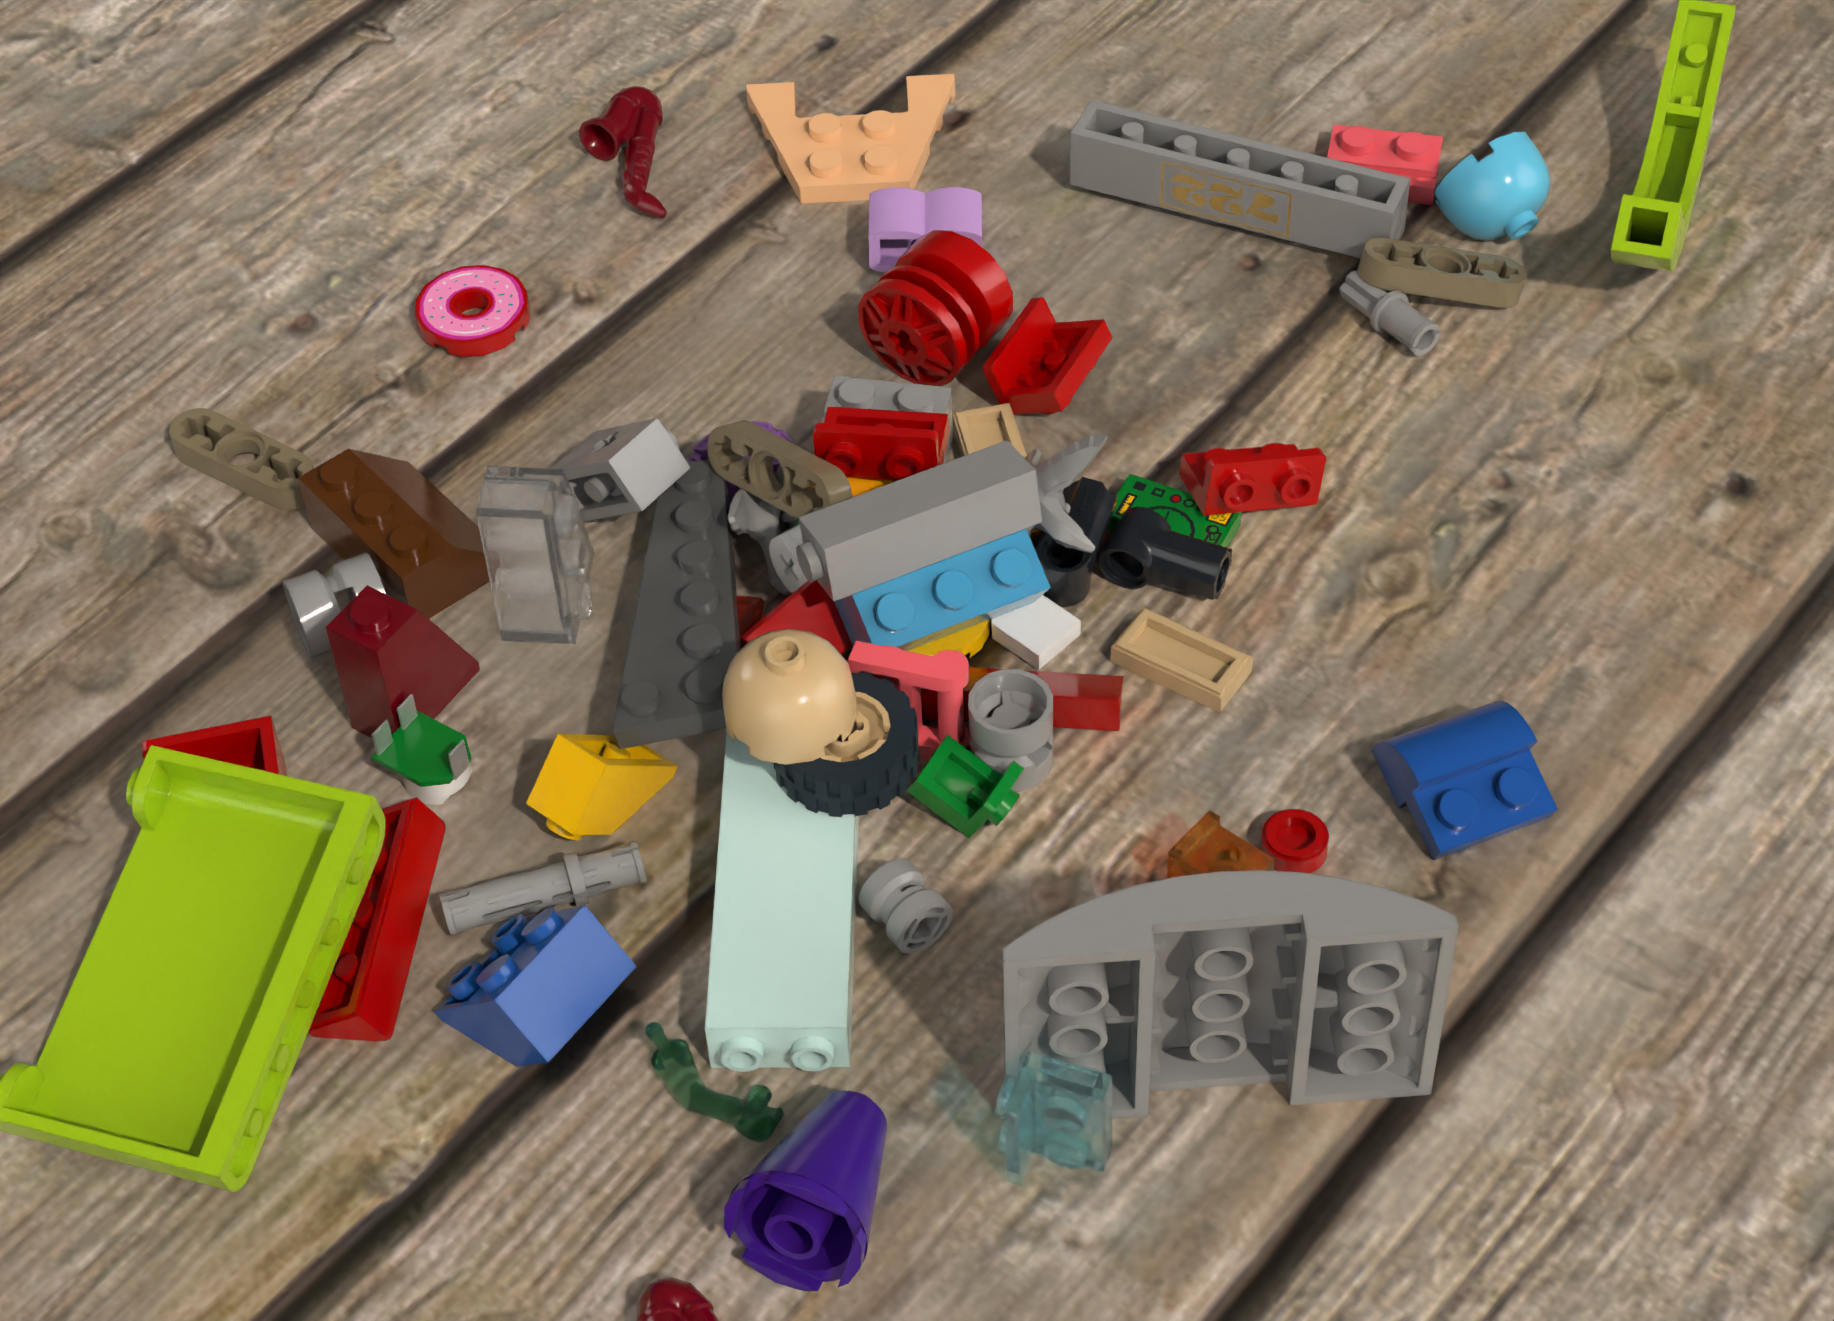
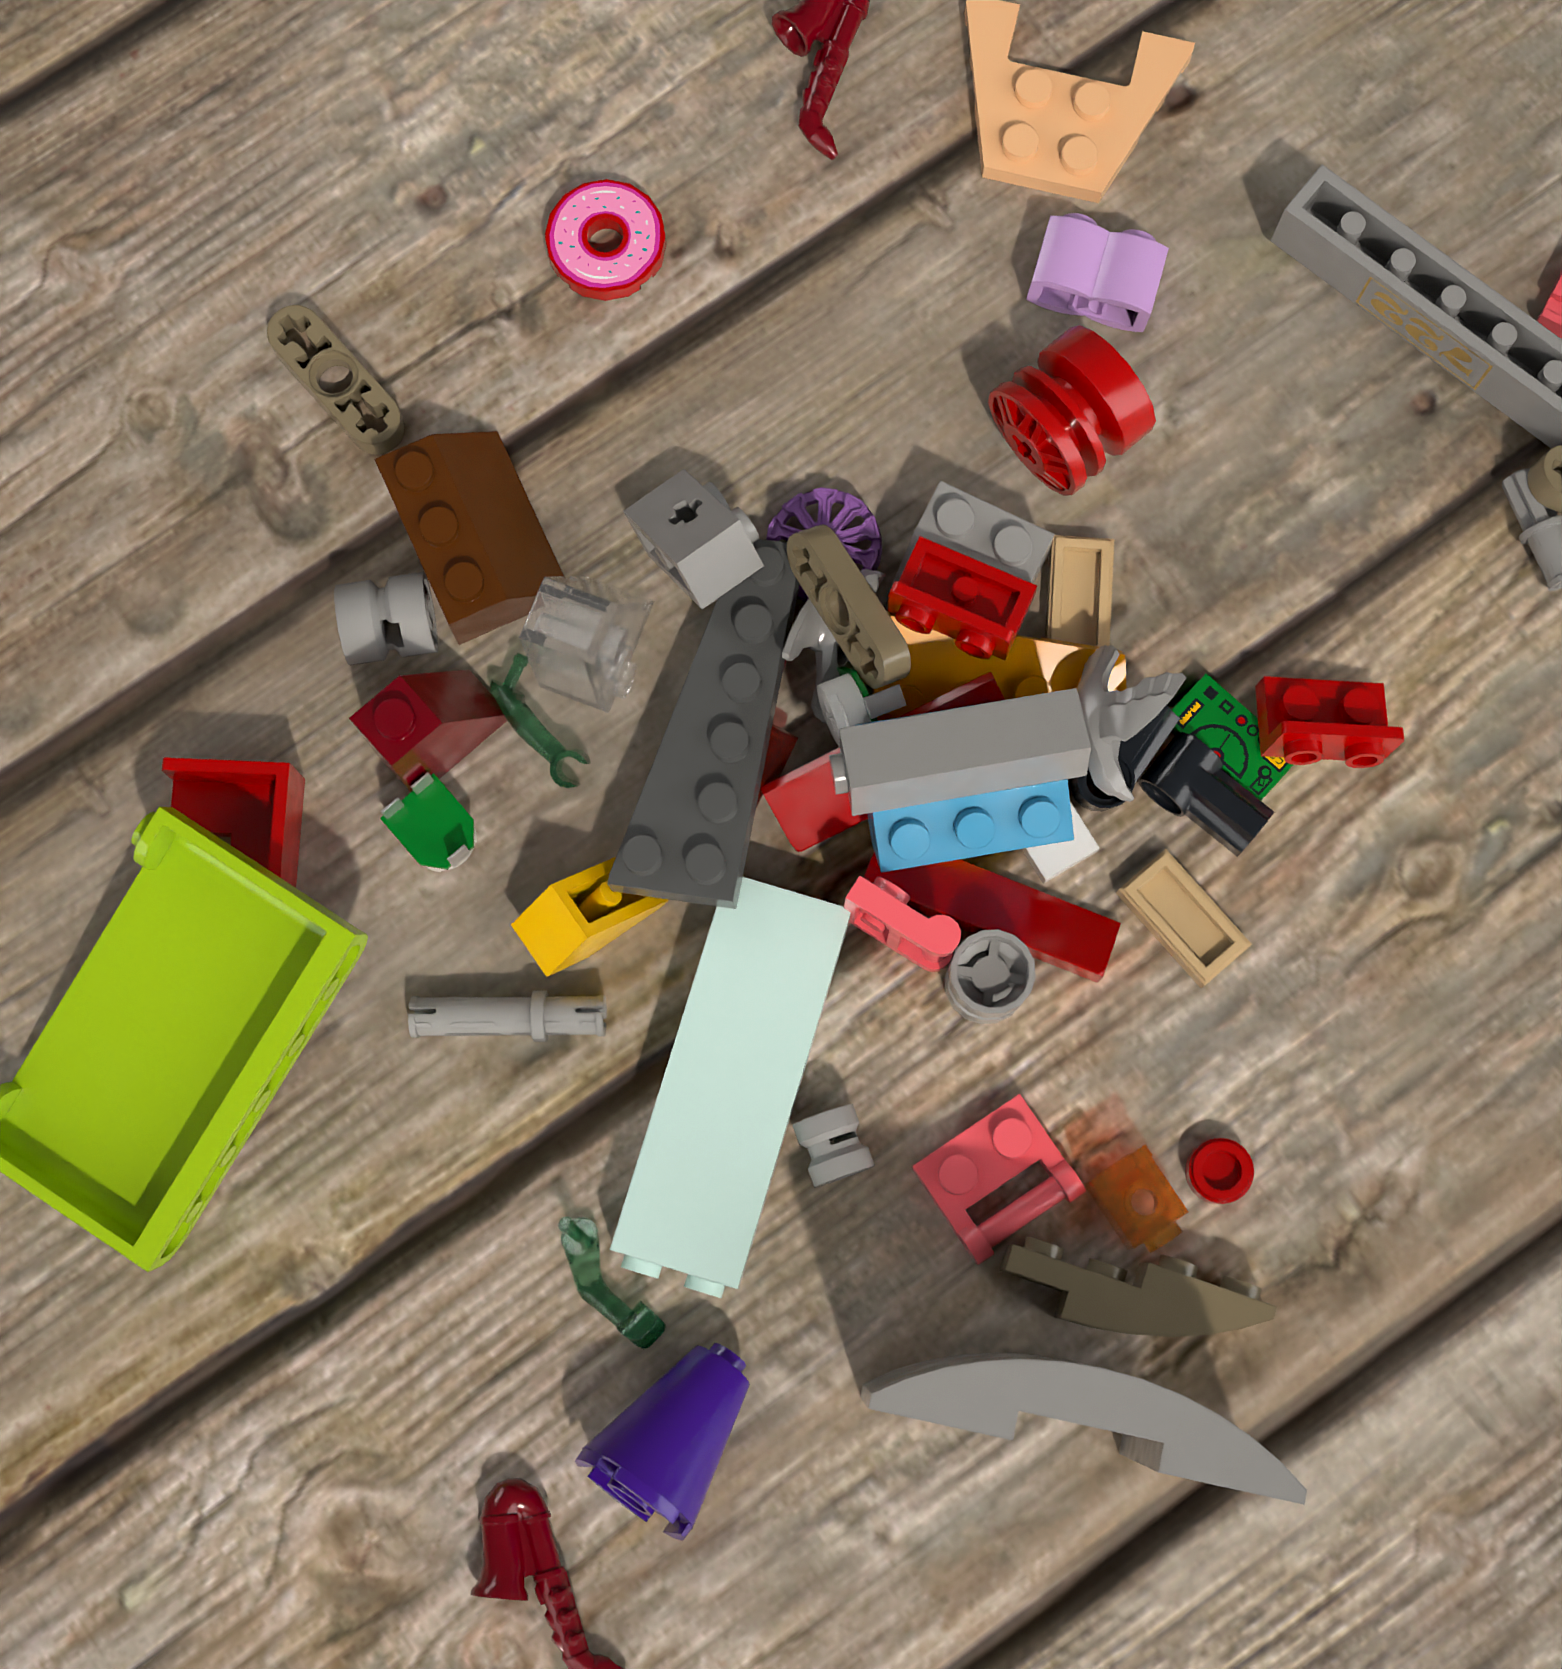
camera: 15 degrees right, 30 degrees up
red slope [308,797,446,1042] -> none
slope [434,905,637,1067] -> none
tan cylinder [722,629,857,765] -> none
black wheel [773,671,919,817] -> none
green bracket [907,735,1024,838] -> none
red bracket [983,297,1113,415] -> none
clear light blue bracket [995,1051,1112,1186] -> none
blue brick [1372,701,1558,860] -> none
none -> clear green piece [490,652,591,788]
none -> coral plate [911,1094,1086,1265]

